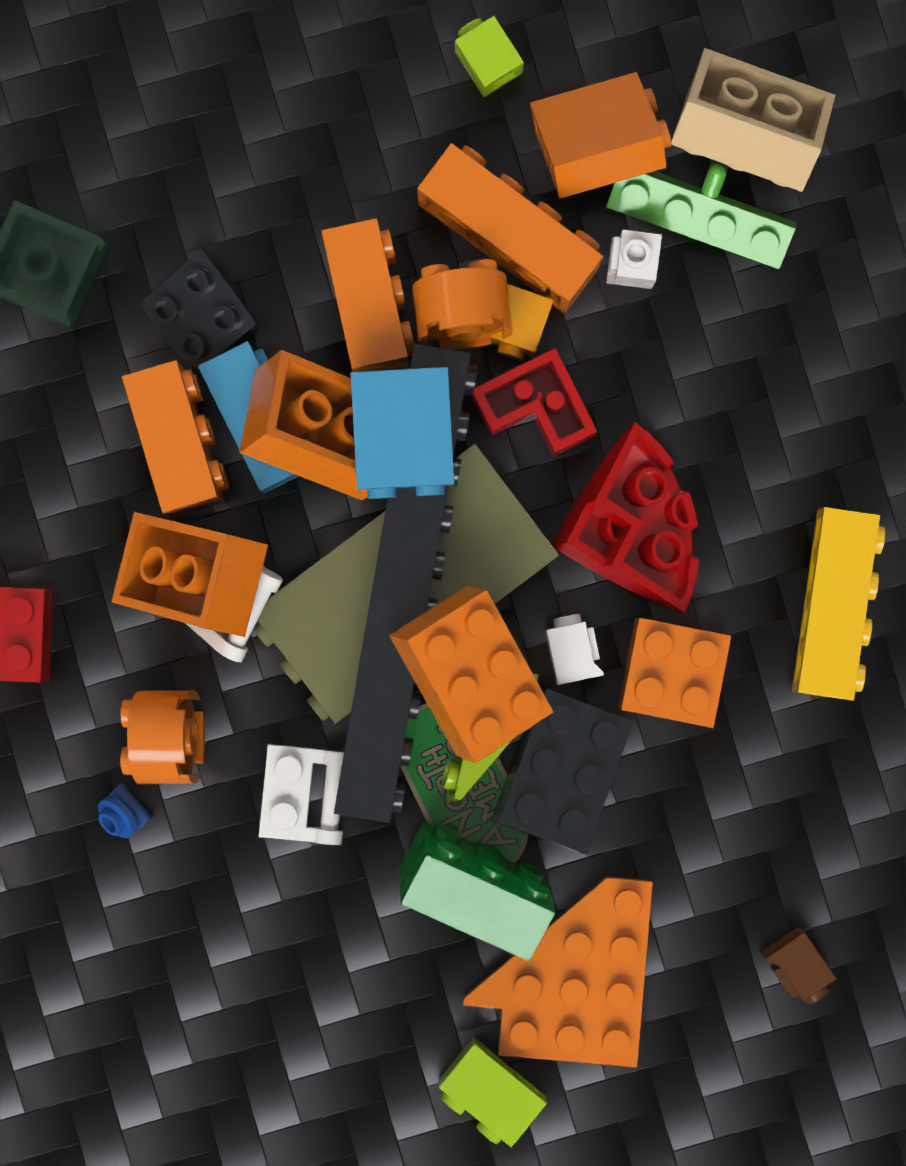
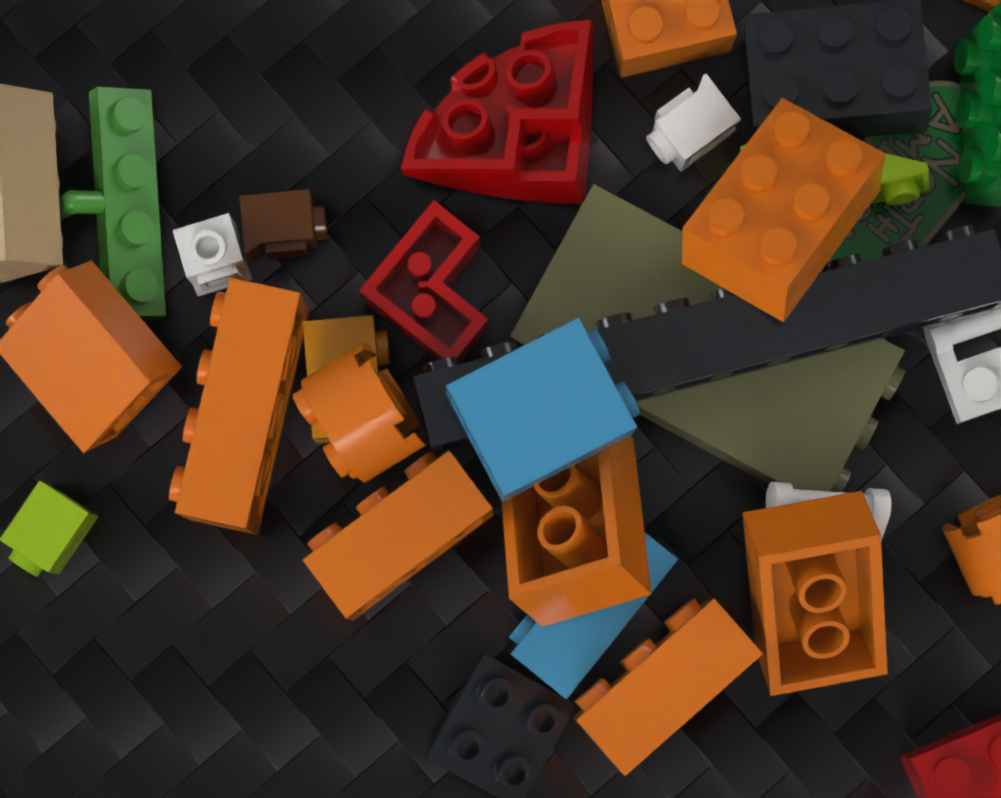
camera: 110 degrees left, 5 degrees down
none -> reddish brown window [239,189,328,263]

